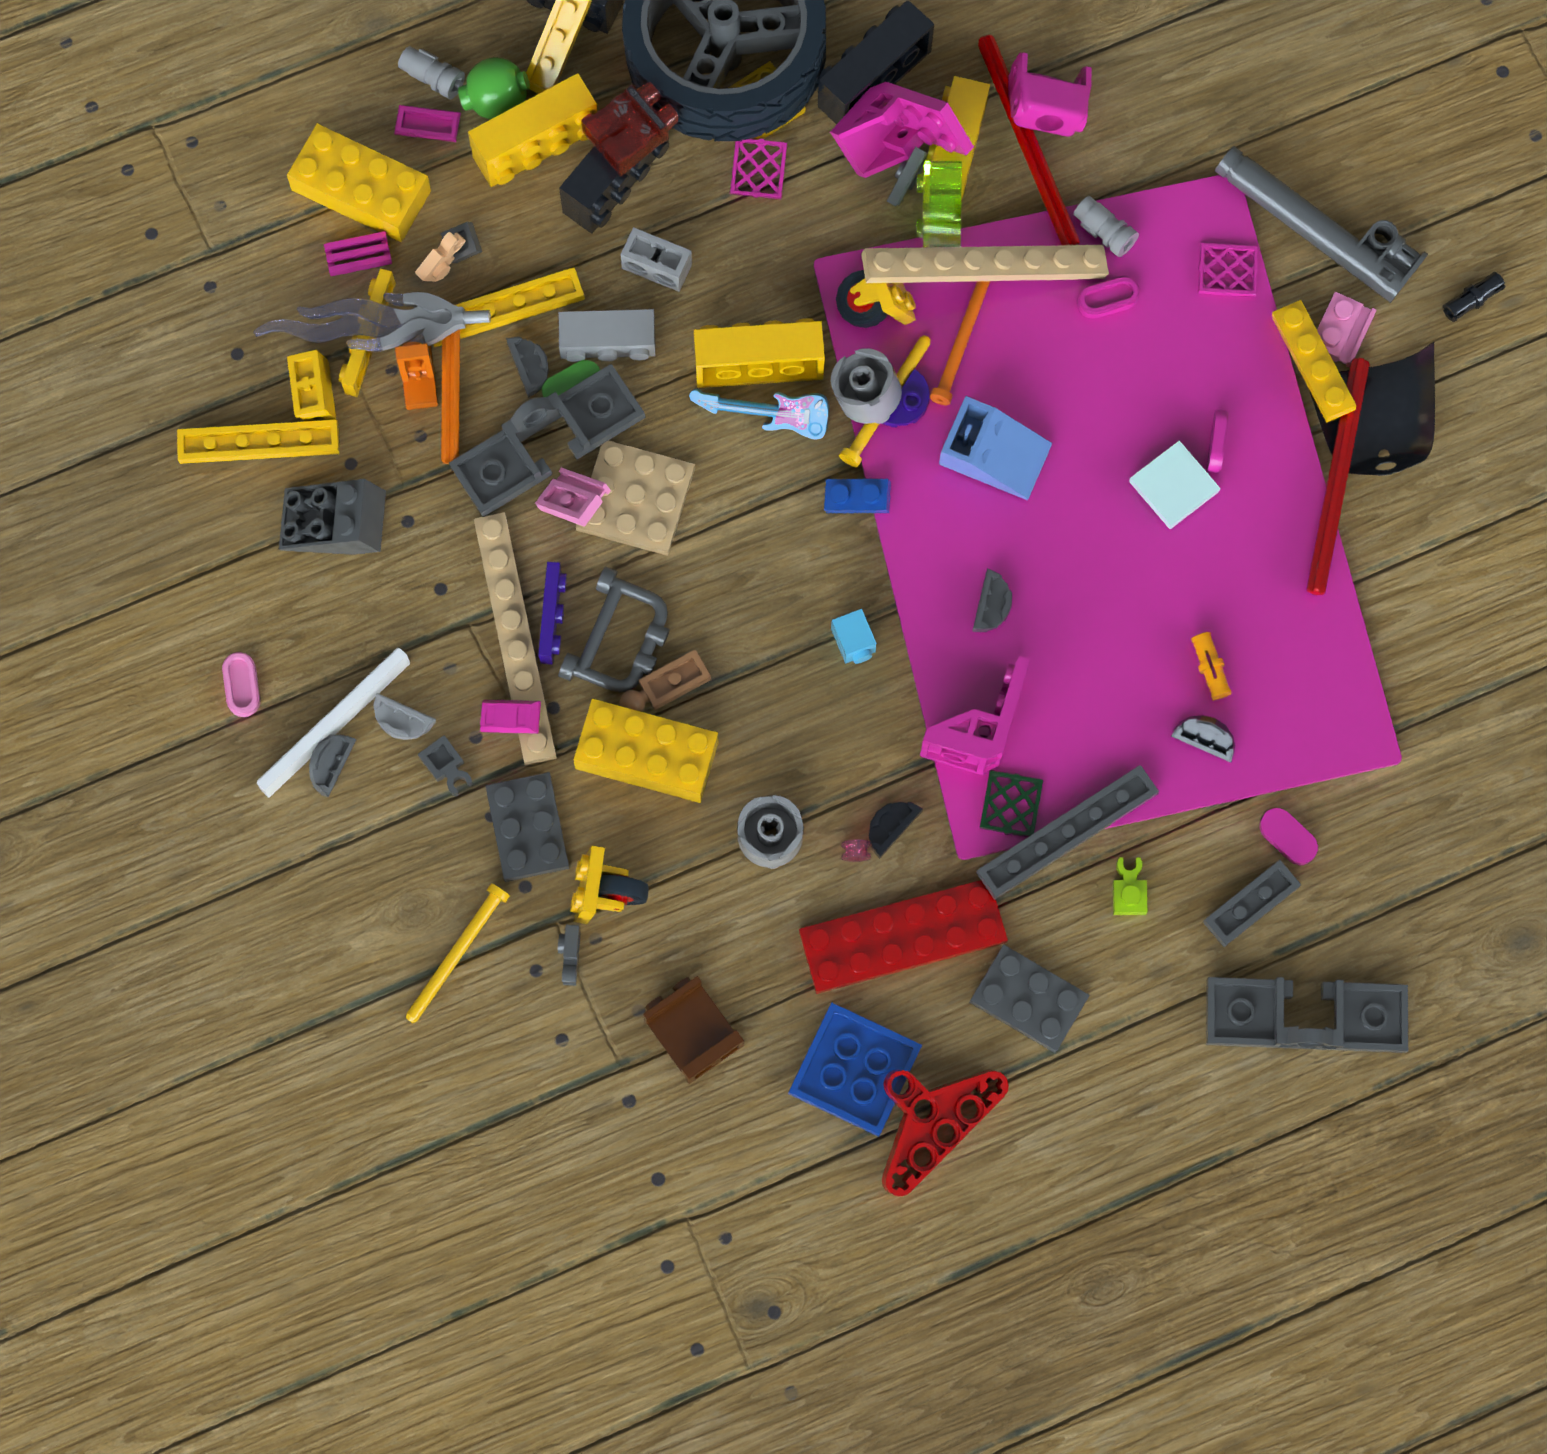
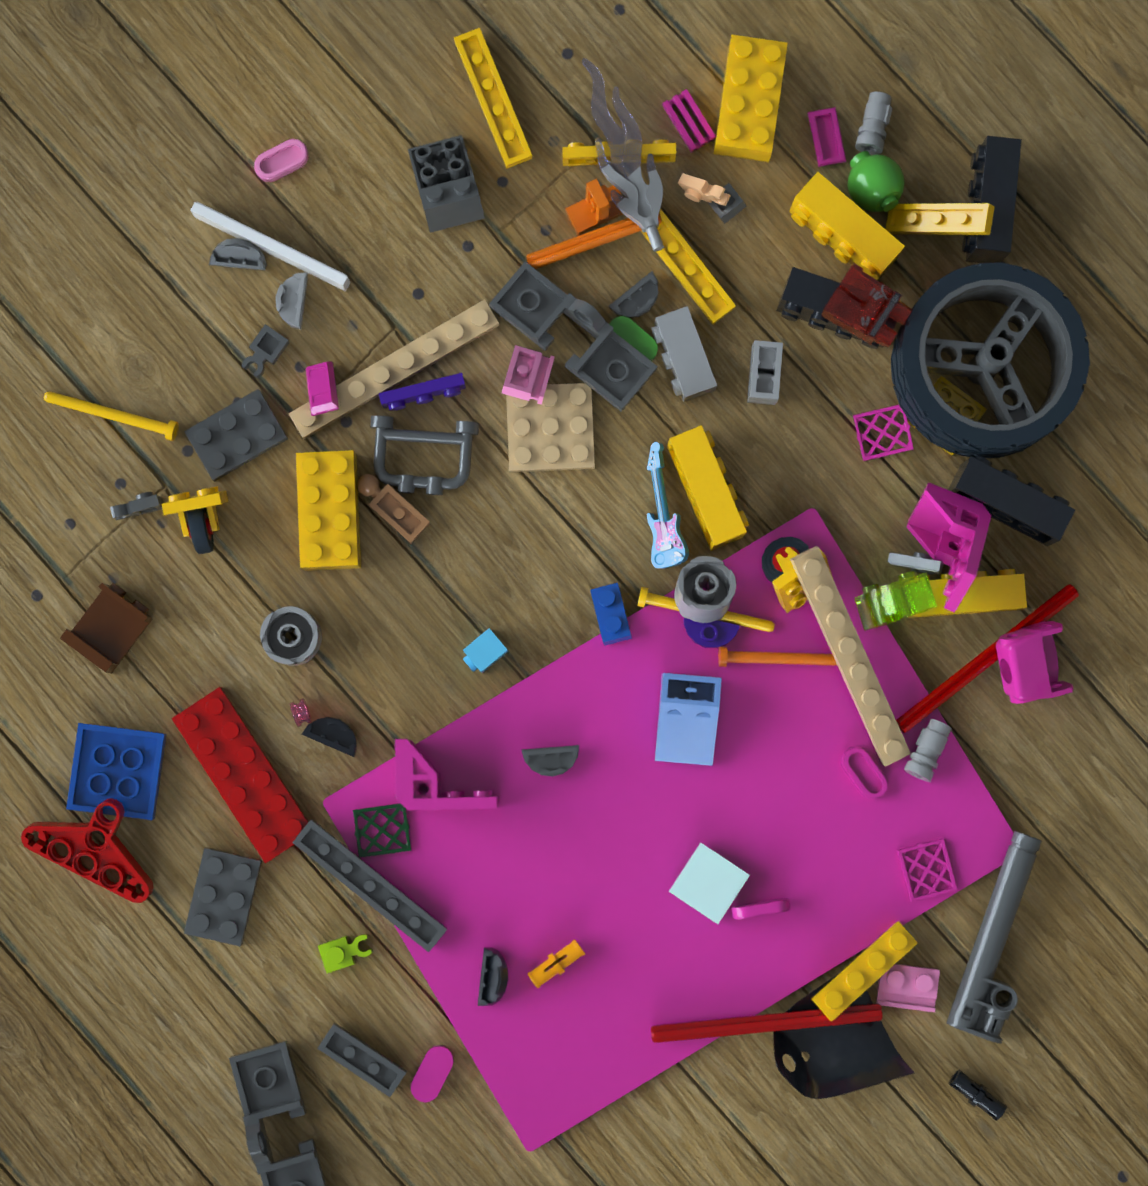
camera: 70 degrees right, 10 degrees up
yellow hinge [287,350,336,421] -> none

